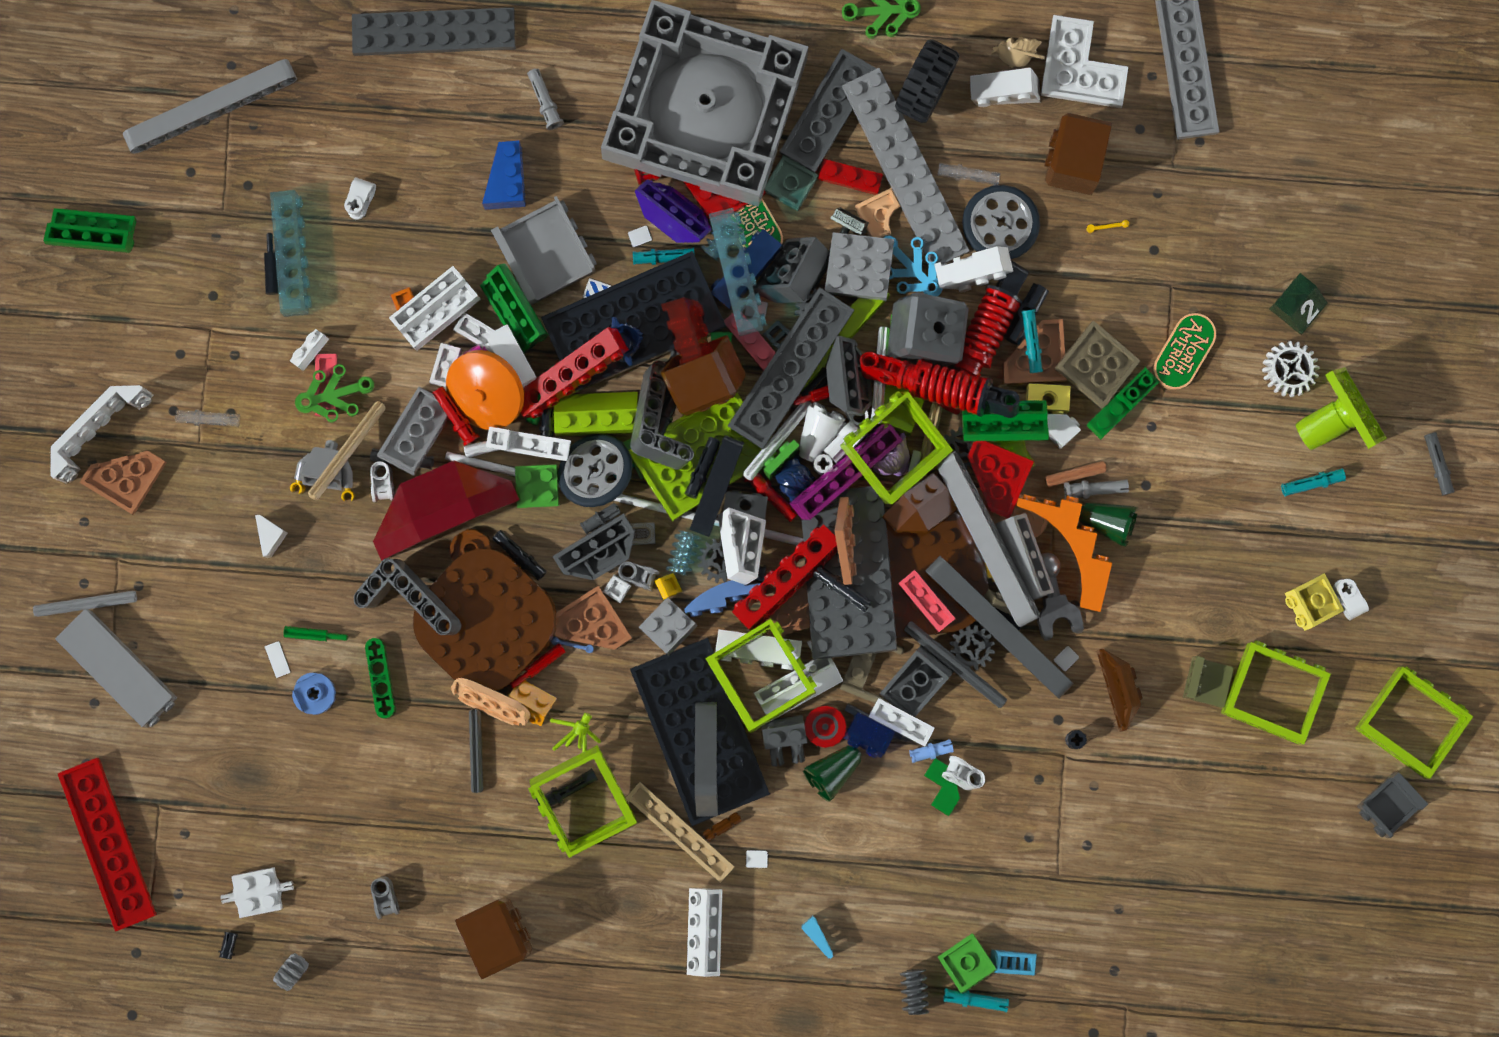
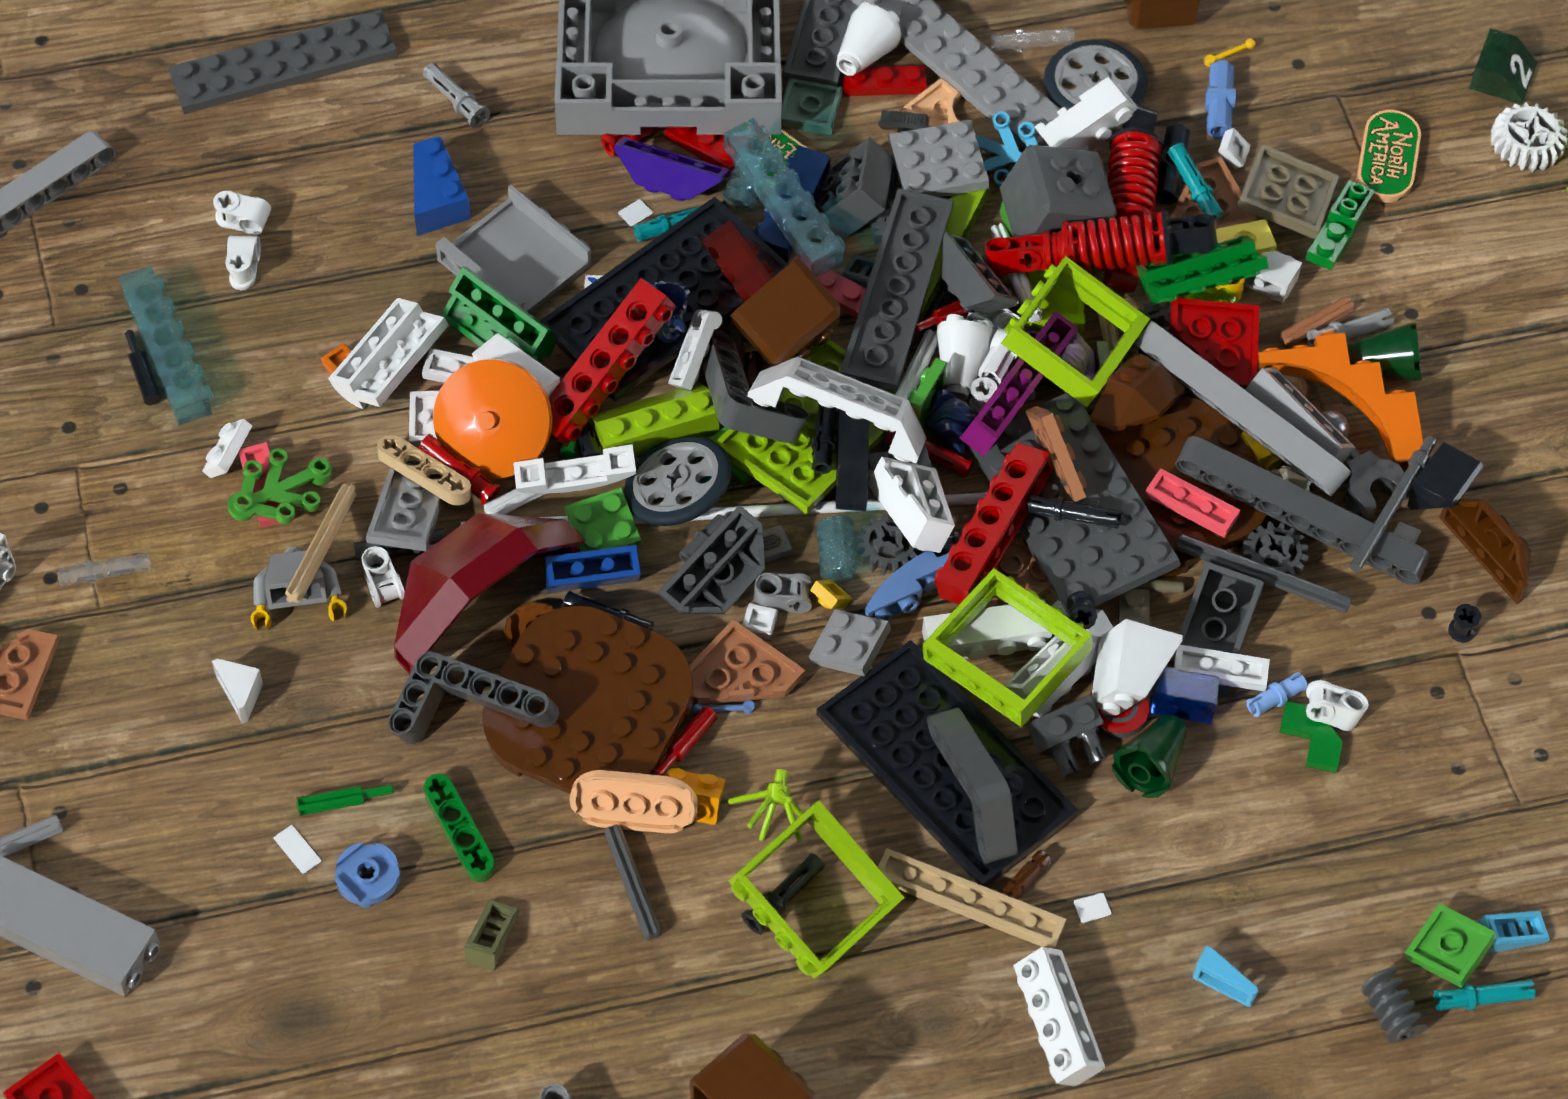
camera: 25 degrees left, 25 degrees down
none -> white piece [213,191,271,235]
none -> tan beam [377,435,471,506]
none -> olive slope [464,899,519,971]
none -> blue brick [543,545,641,593]
none -> white plate [668,309,722,390]
none -> white slope [747,357,926,463]
none -> white cone [837,2,901,76]
none -> black bush [1066,591,1097,630]
none -> white slope [1092,619,1183,715]
none -> medium blue piece [1205,60,1236,140]
none -> white plate [1218,128,1251,169]
none -> dark grey bar [1350,436,1437,572]
none -> black slope [1407,441,1483,510]

